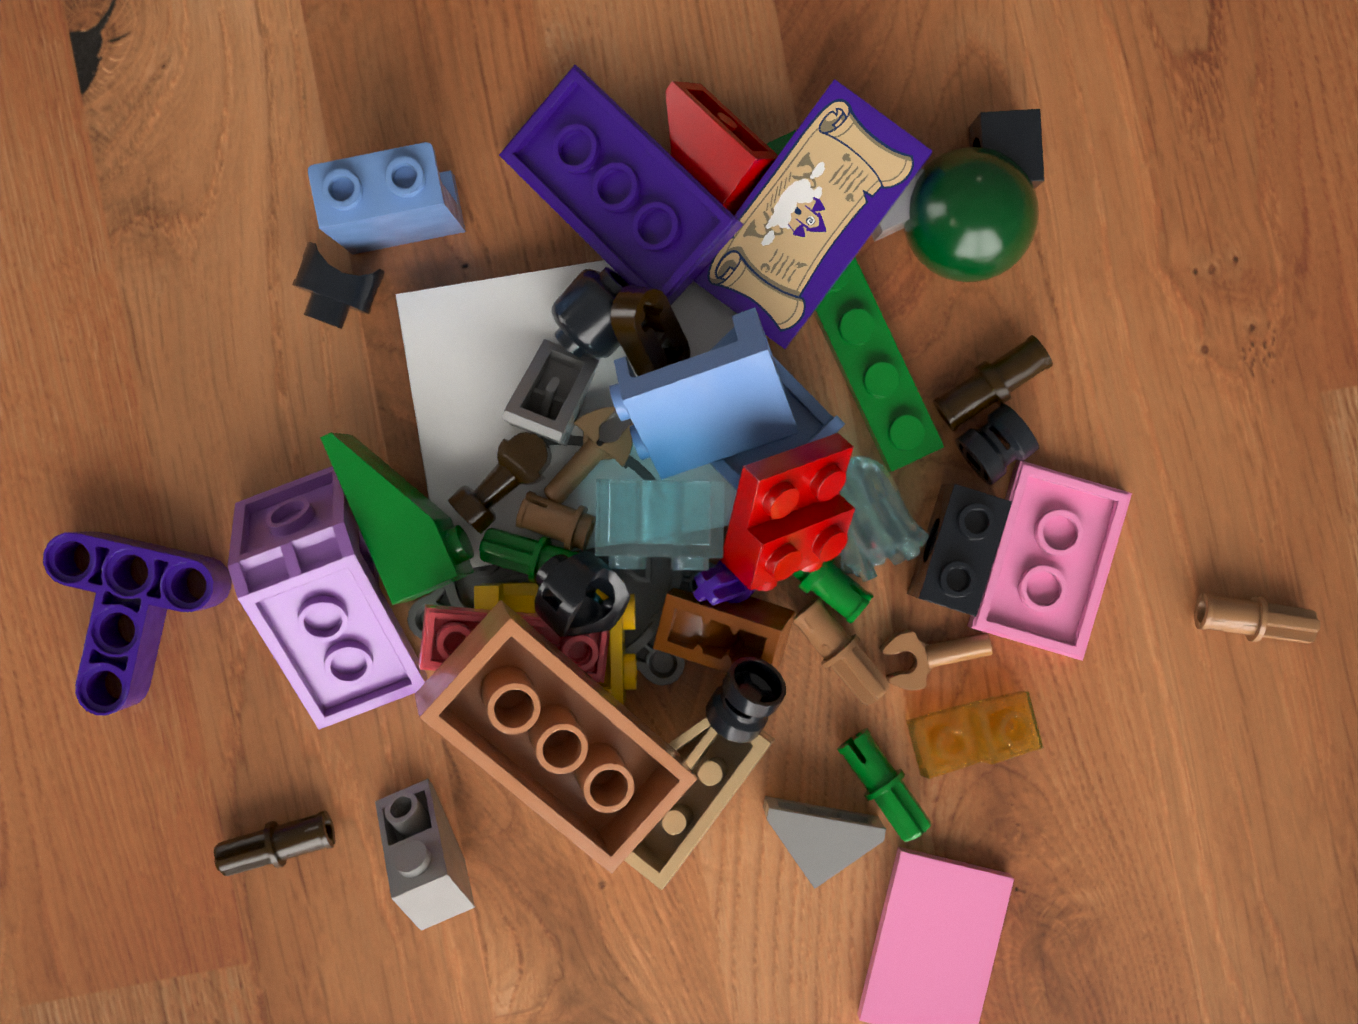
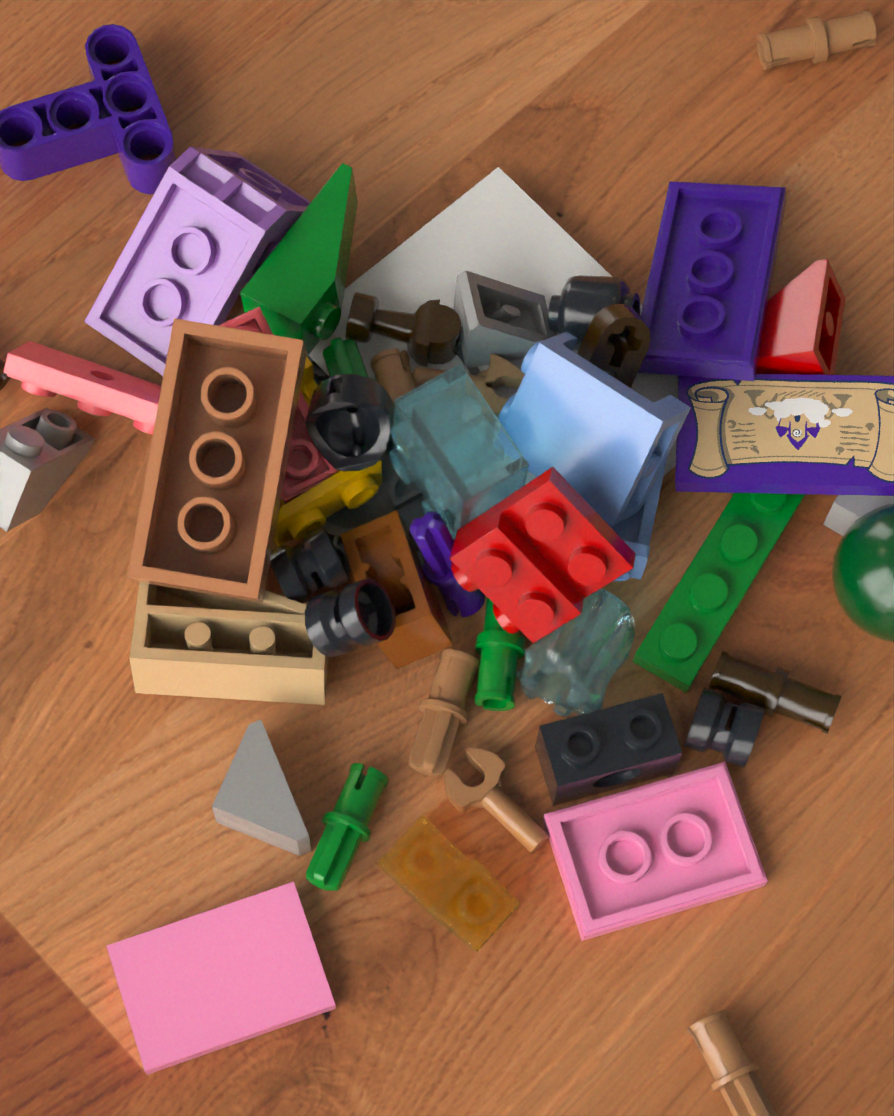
camera: 55 degrees right, 20 degrees down
black piece [292,242,385,329] -> none
medium blue panel [308,142,466,254] -> none
none -> coral tile [3,341,161,435]
none -> black wheel [270,525,350,604]

